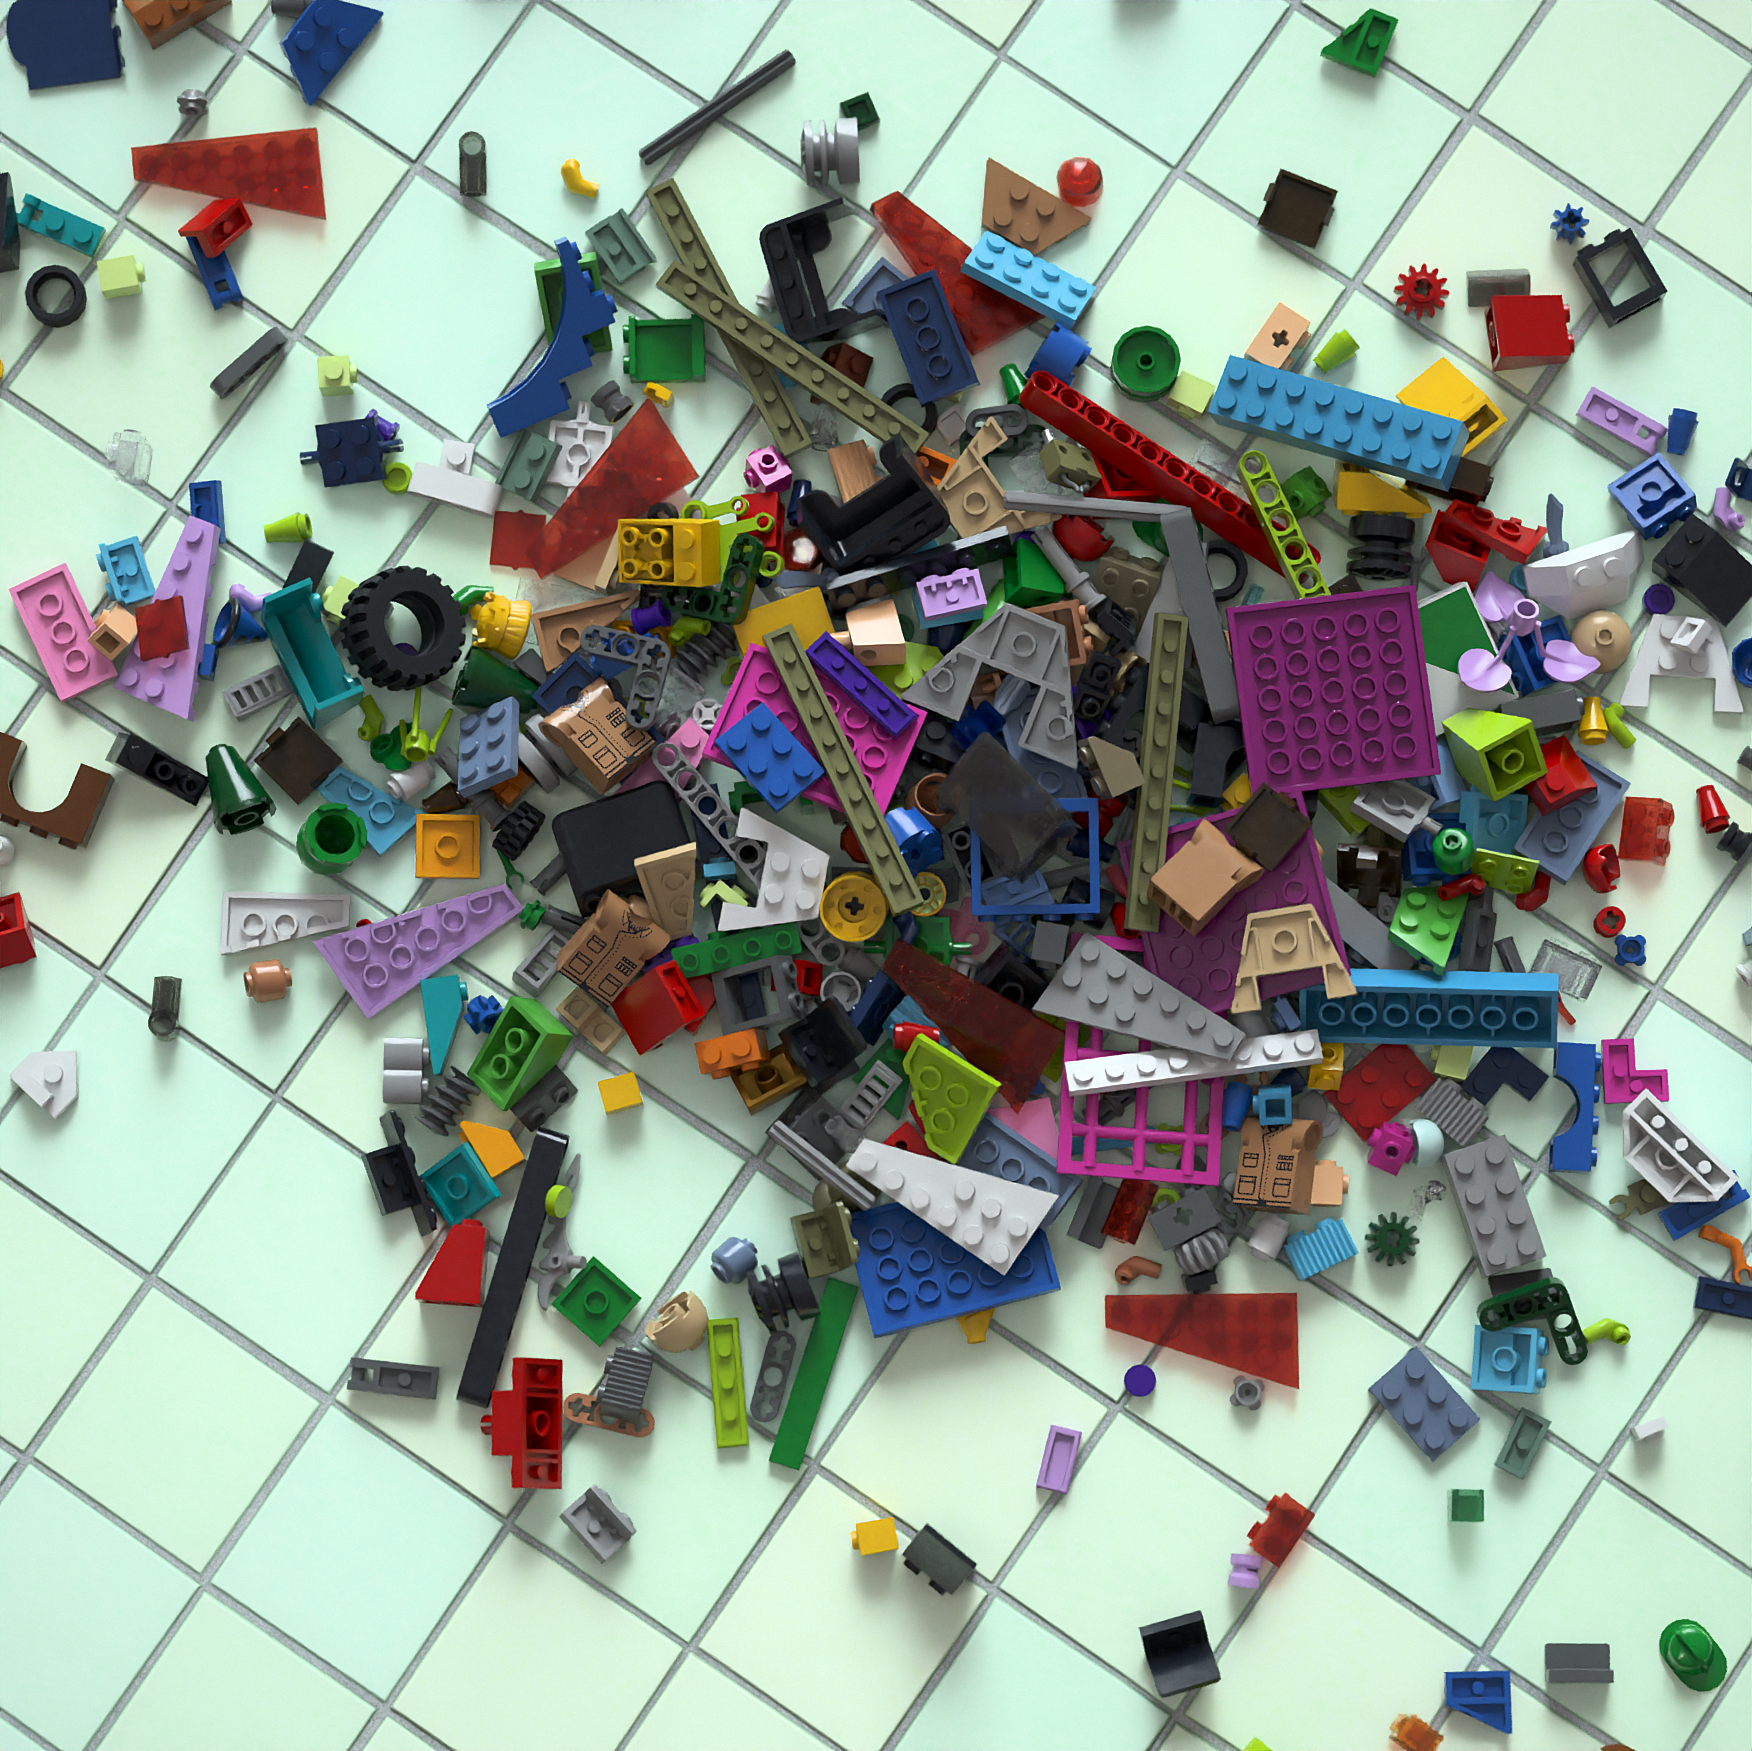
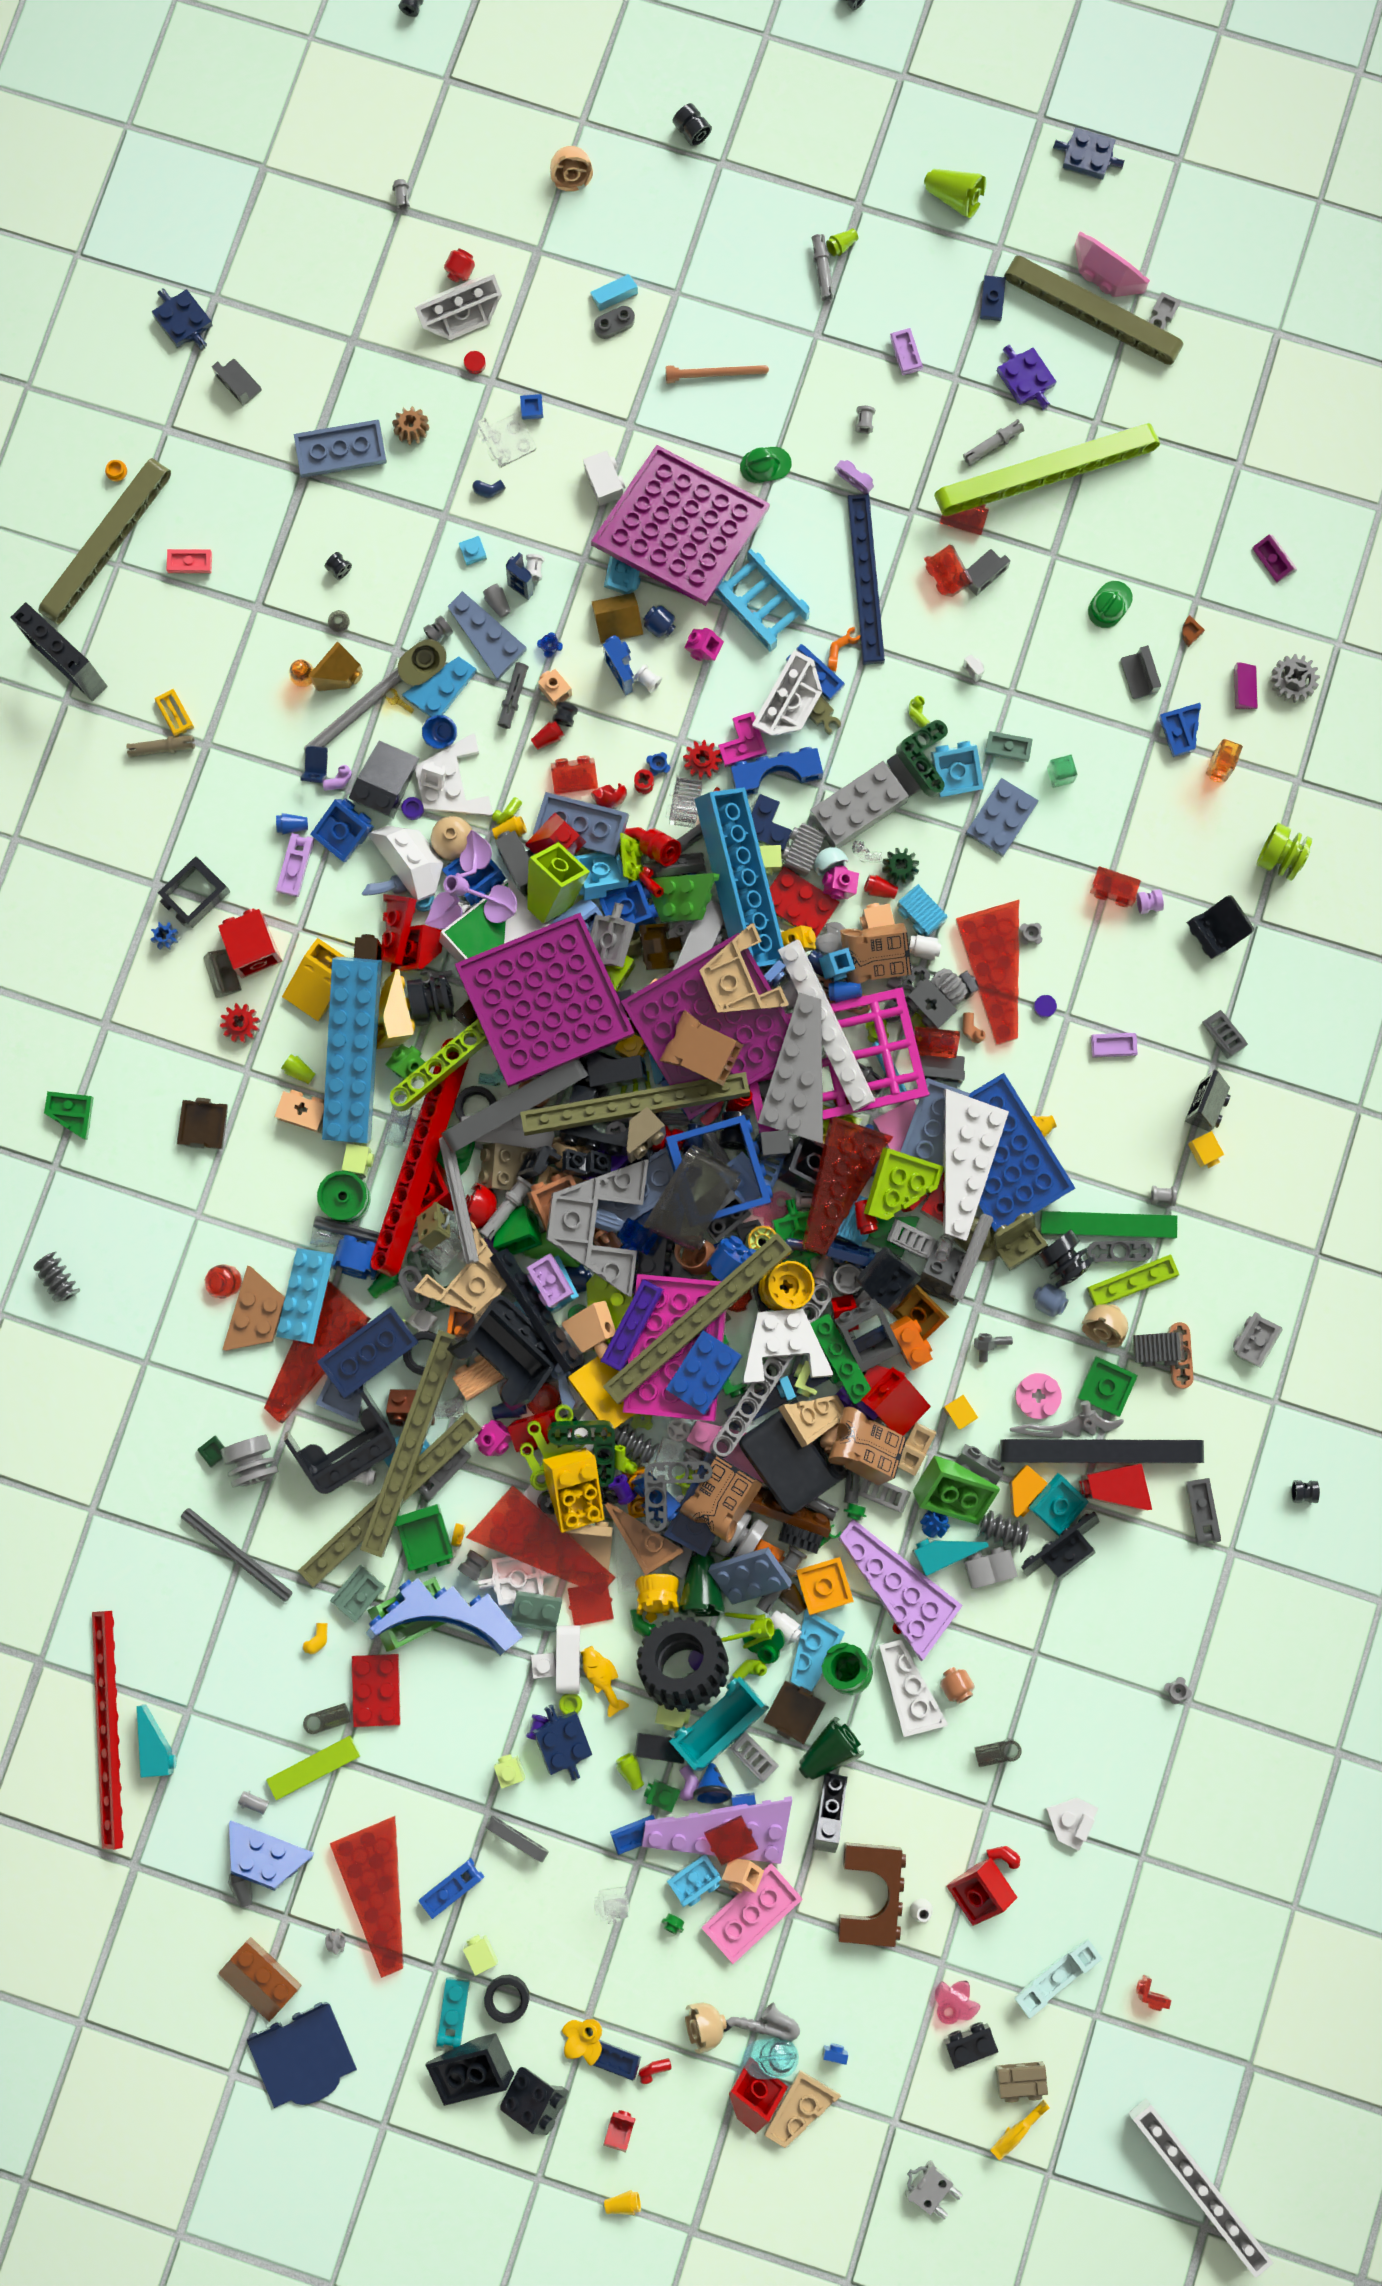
camera: 105 degrees left, 0 degrees up
red panel [178,198,253,258] -> none
red brick [480,1357,563,1489] -> none
lime tile [545,1185,572,1218] -> none
dark brown piece [1222,782,1314,872] -> none
green head [1432,828,1475,875] -> none
none -> light grey pin [238,1790,269,1815]
none -> lime tile [266,1735,361,1800]
none -> clear cone [310,1227,344,1247]
none -> dark grey axle [313,1216,379,1243]
none -> red plate [352,1654,401,1727]
none -> dark grey plate [418,1448,472,1503]
none -> yellow animal [580,1646,629,1717]
none -> red wheel [639,828,682,867]
none -> green bracket [643,1779,681,1813]
none -> green plate [661,1913,685,1935]
none -> red gear [683,740,722,780]
none -> reddish brown wing [748,1486,831,1538]
none -> red cone [864,874,898,899]
none -> dark grey piece [974,1333,1013,1363]
none -> red arm [986,1846,1021,1869]
none -> bright pink plate [1015,1373,1062,1419]
none -> light grey bush [1150,1185,1177,1206]
none -> light grey plate [1164,1677,1192,1704]
none -> dark grey slope [1202,1010,1249,1059]
none -> black wheel [1291,1480,1320,1503]

